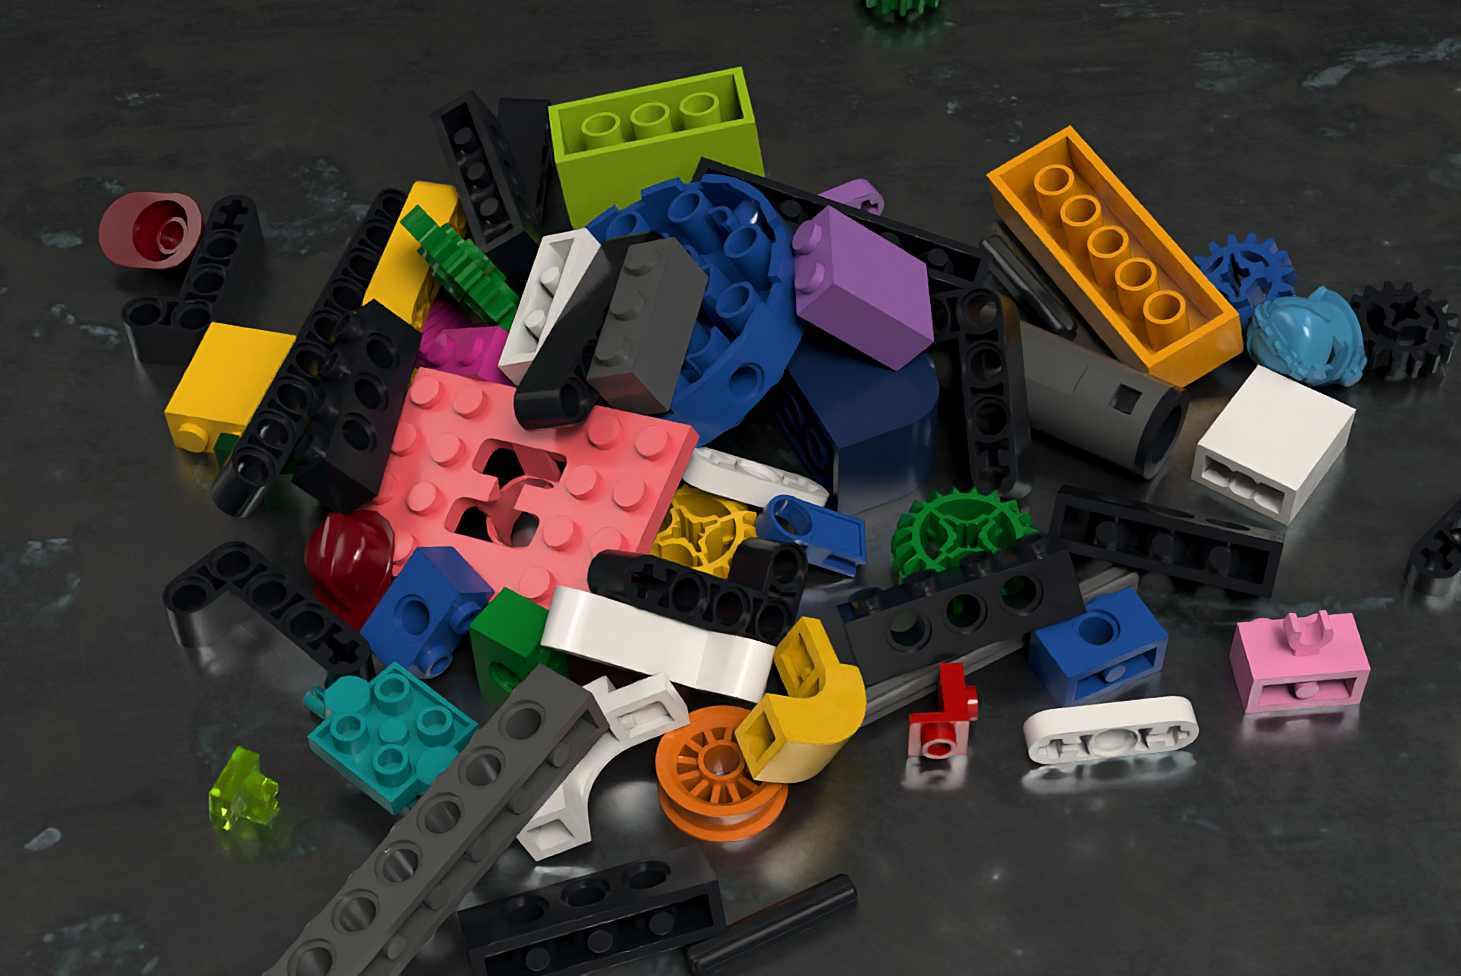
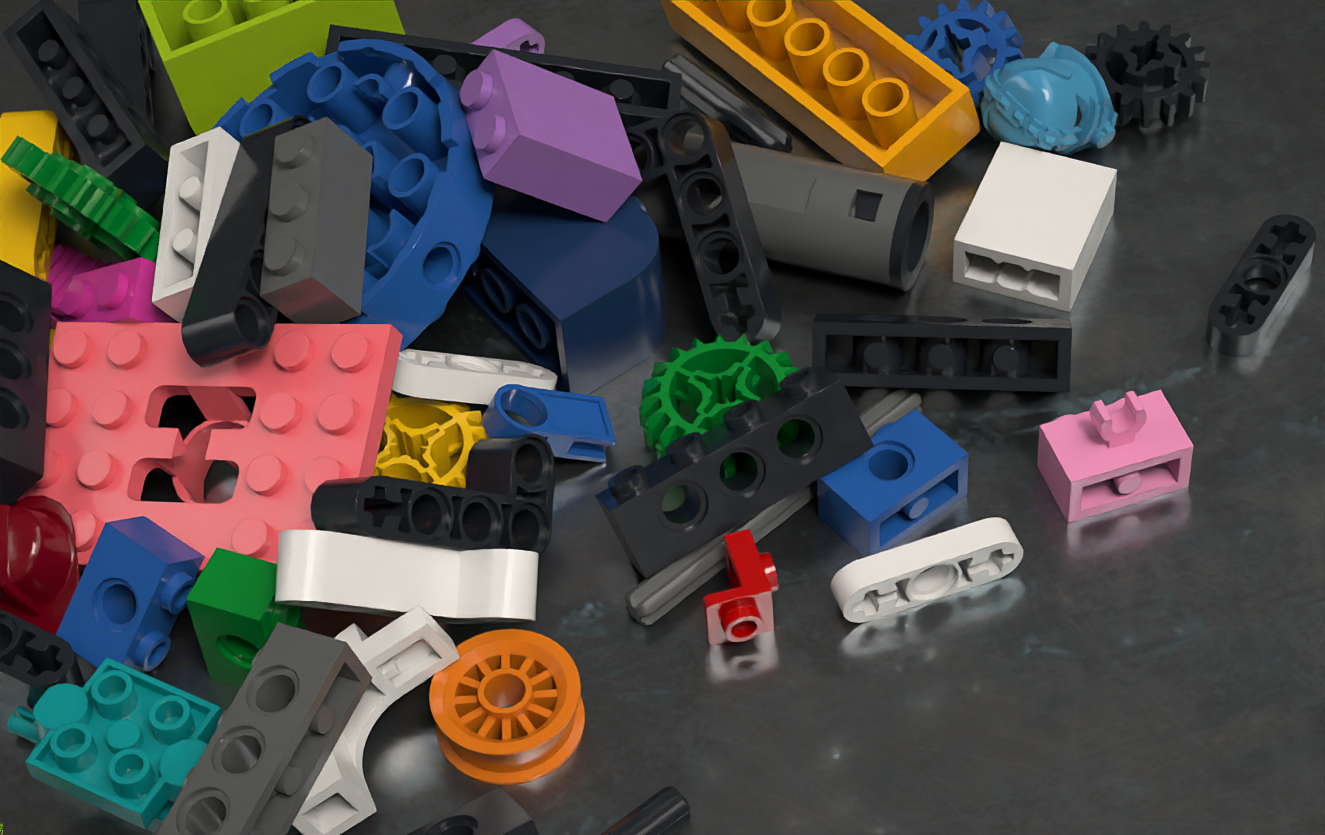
camera: 10 degrees left, 0 degrees up
yellow arch [734,616,867,783] -> none

